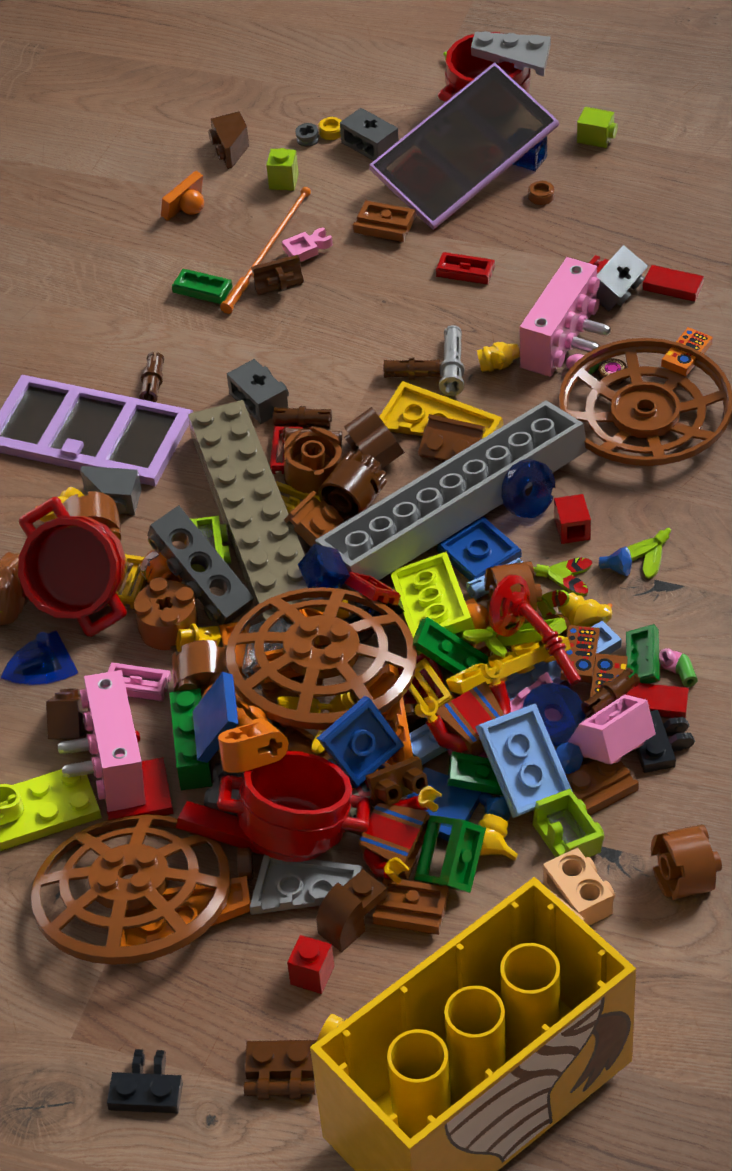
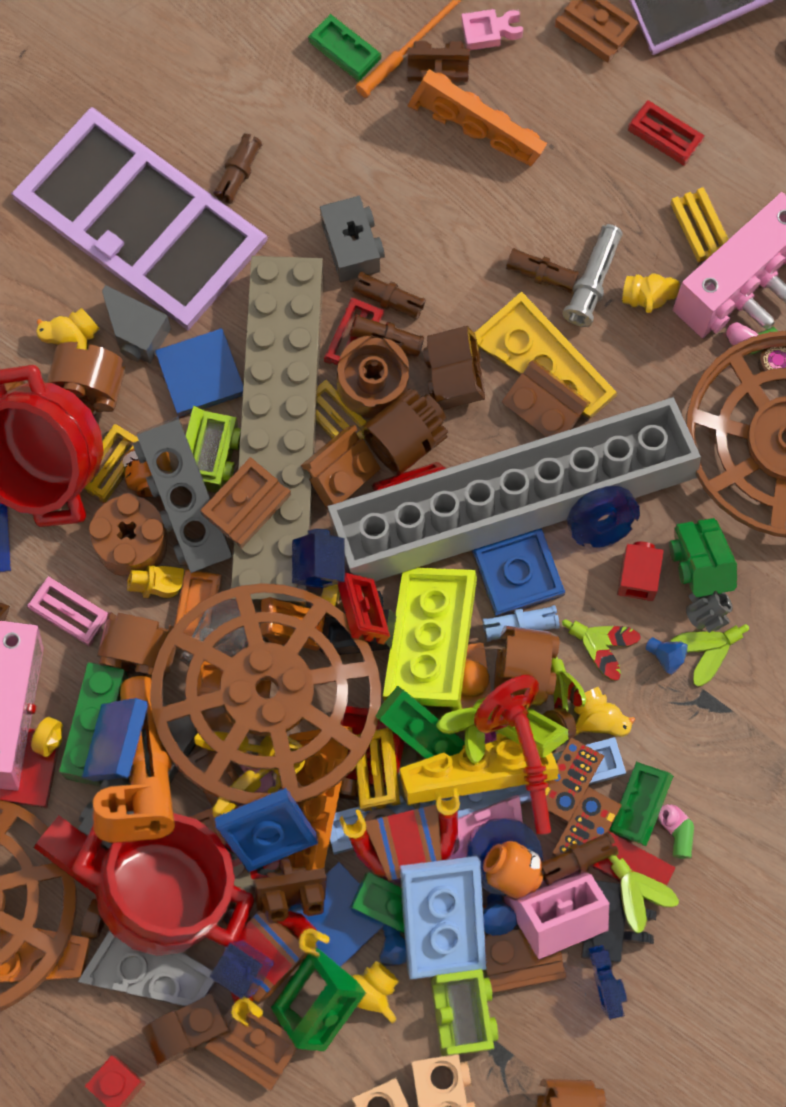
camera: 15 degrees right, 25 degrees up
none -> yellow tile [31,717,63,757]
none -> blue tile [155,328,243,417]
none -> dark orange plate [200,457,291,549]
none -> clear blue brick [209,941,274,999]
none -> orange wing [407,69,547,166]
none -> orange head [483,840,543,899]
none -> clear blue plate [588,945,627,1020]
none -> lime piece [609,855,679,933]
none -> green brick [669,518,737,597]
none -> yellow tile [670,187,729,263]
none -> dark grey gear [686,591,733,633]

